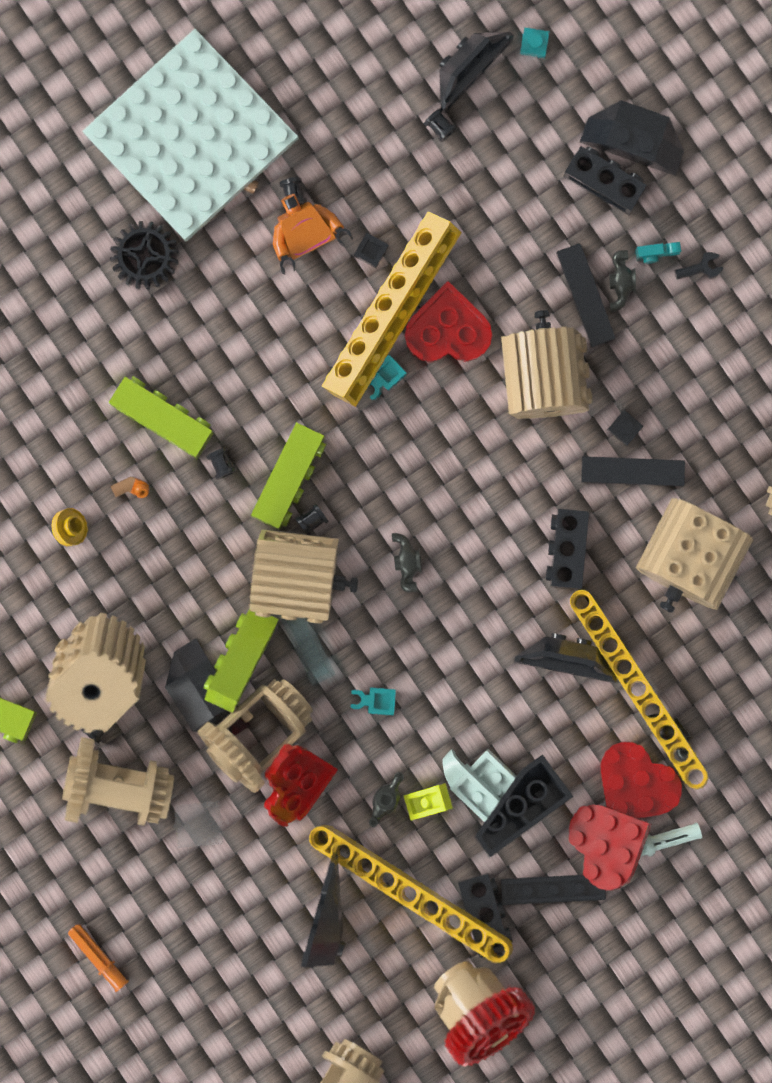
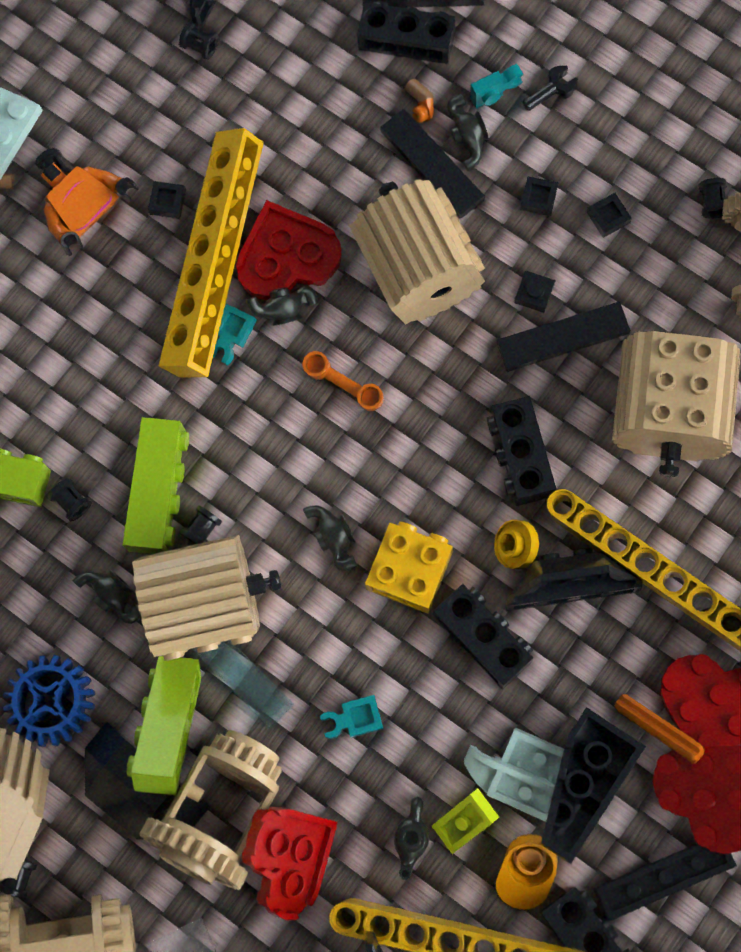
camera: 10 degrees left, 10 degrees down
none -> blue gear [3,655,95,747]
none -> pearl dark grey piece [72,570,141,624]
none -> pearl dark grey piece [246,286,319,325]
none -> orange bar [302,351,384,411]
none -> yellow brick [365,521,453,614]
none -> arm [405,79,434,123]
none -> black brick [433,584,533,690]
none -> yellow plate [494,519,539,569]
none -> light orange cap [496,834,558,910]
none -> black plate [520,176,559,216]
none -> black plate [587,193,632,238]
none -> orange axle [614,694,705,763]

